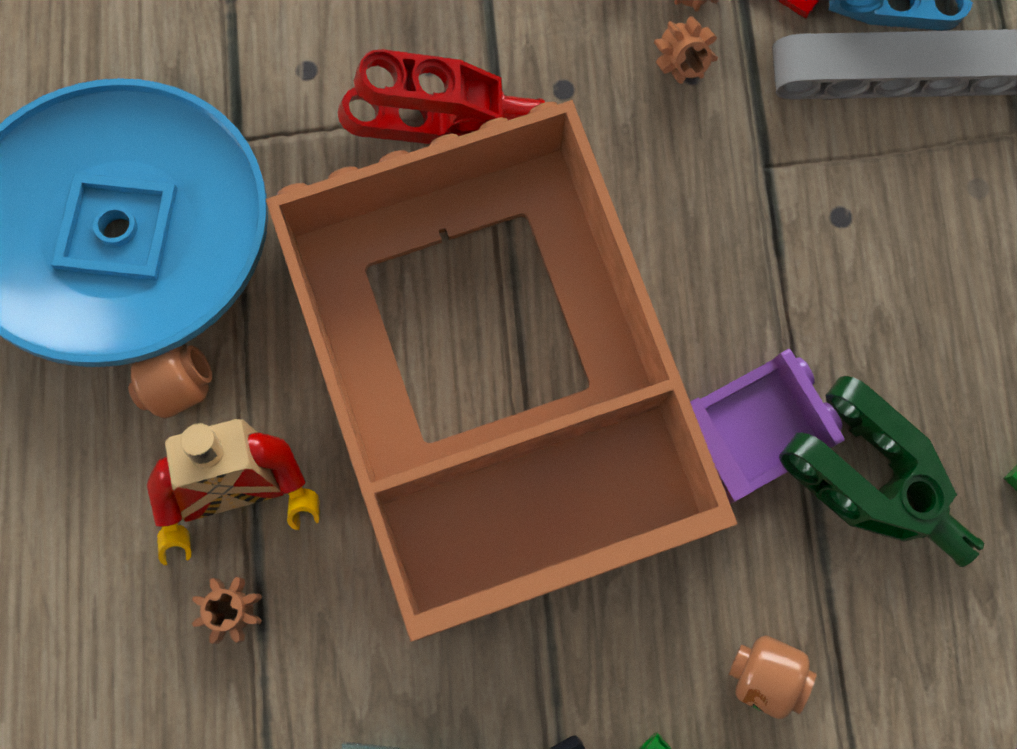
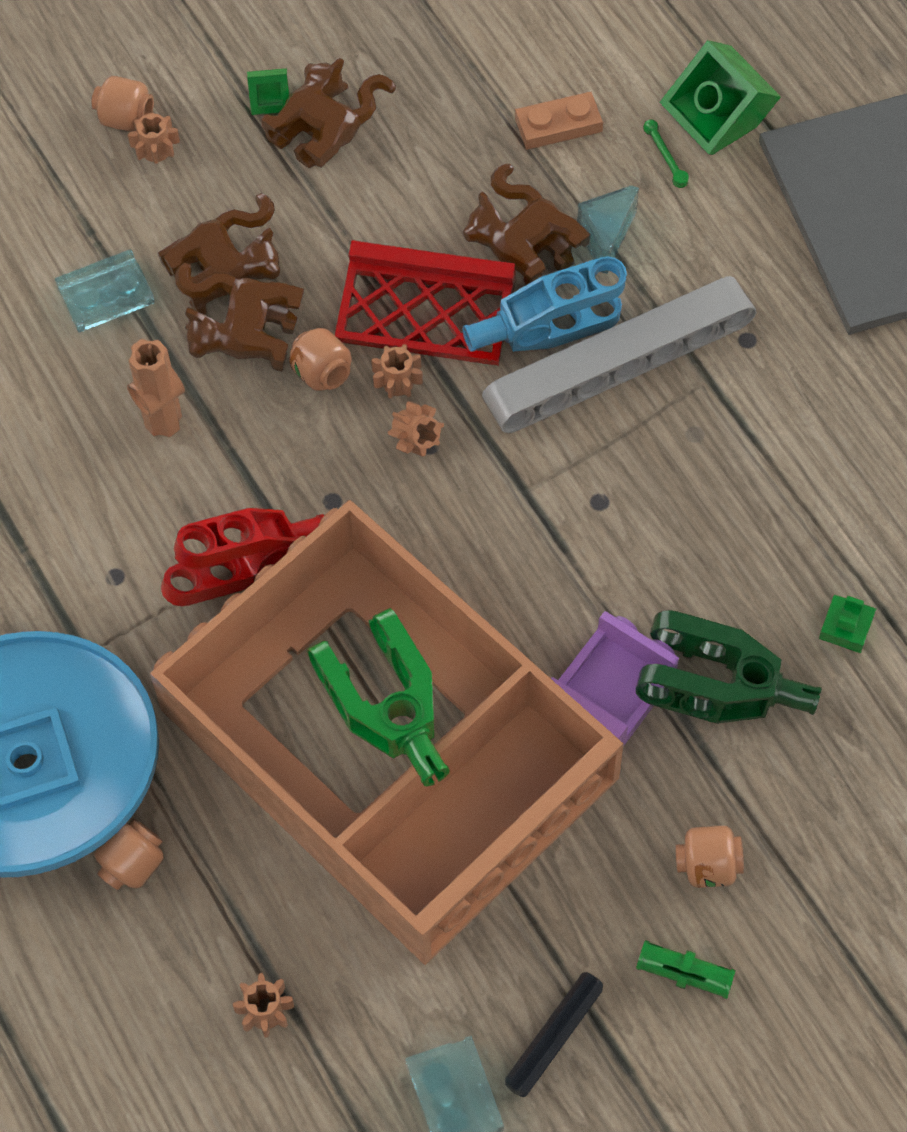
camera: 20 degrees left, 15 degrees down
torso [147,419,320,565] -> none
none -> green piece [307,608,450,787]

